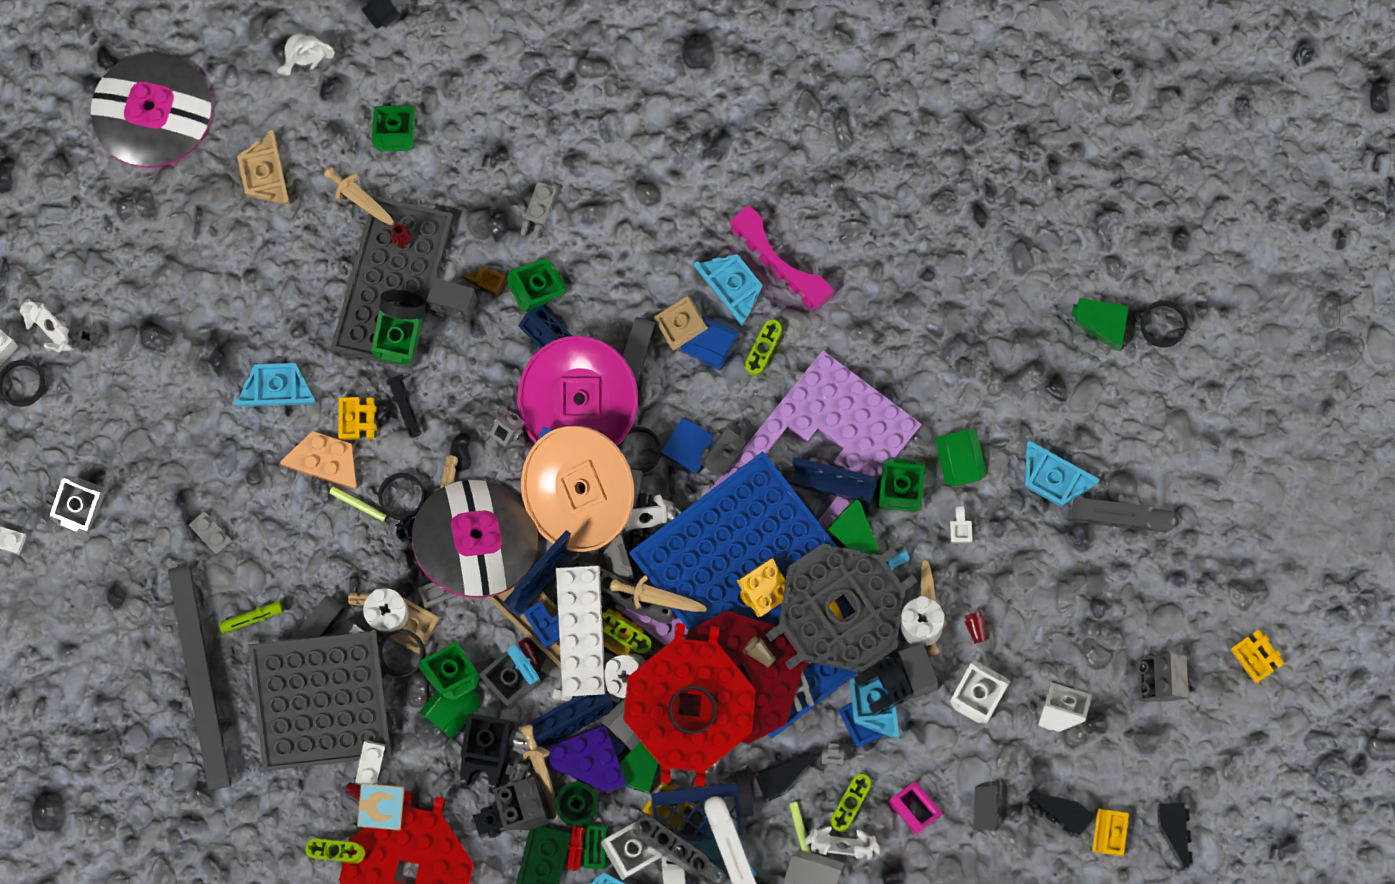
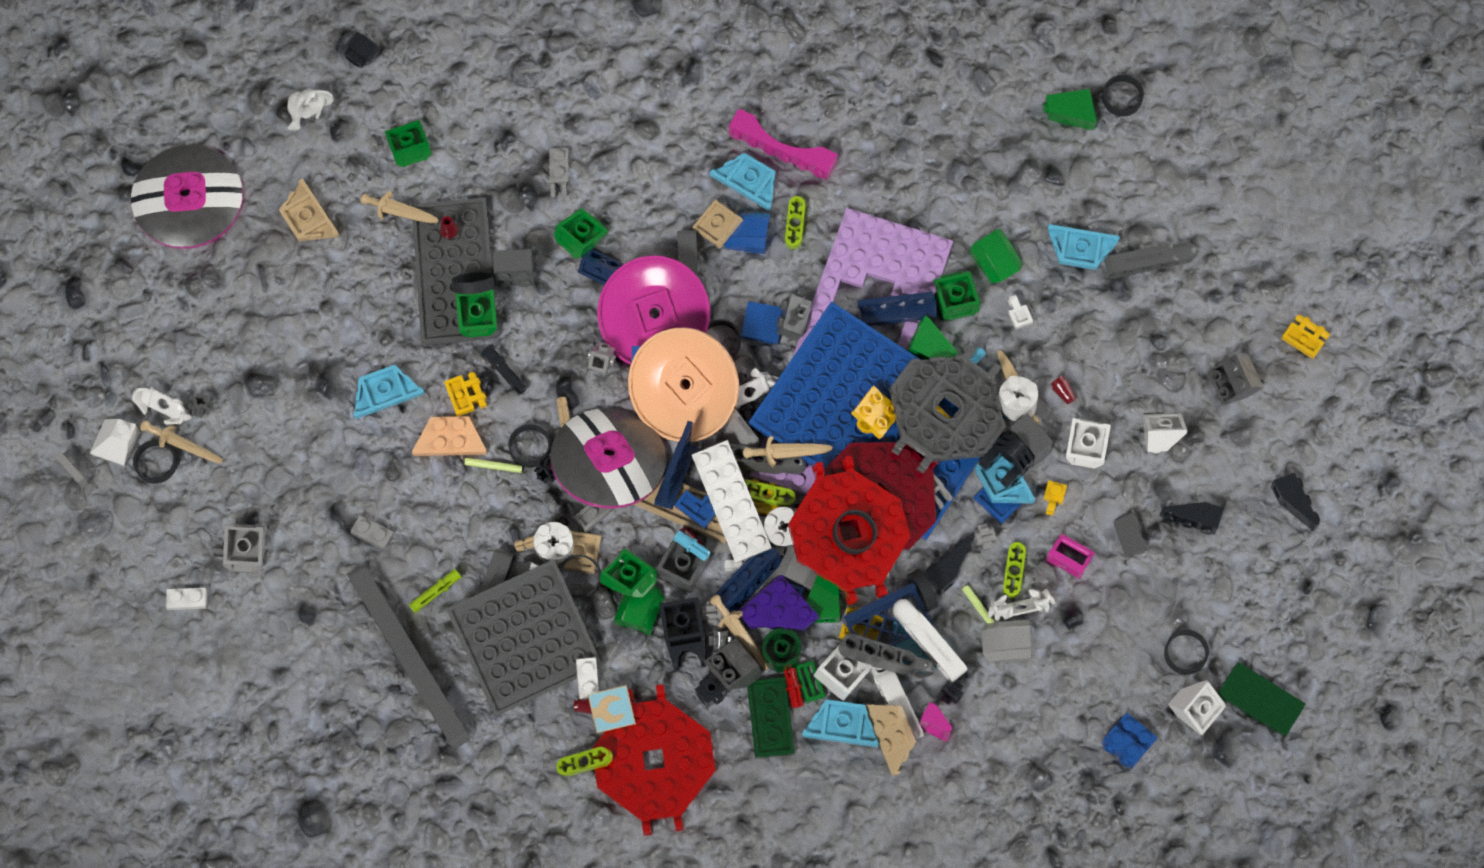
camera: 25 degrees left, 5 degrees down
pearl gold slope [463,266,507,296] -> none
dark tan cone [744,636,776,667] -> none
yellow plate [1092,809,1129,857] -> none
none -> tan sword [140,420,223,463]
none -> yellow plate [1043,480,1067,516]

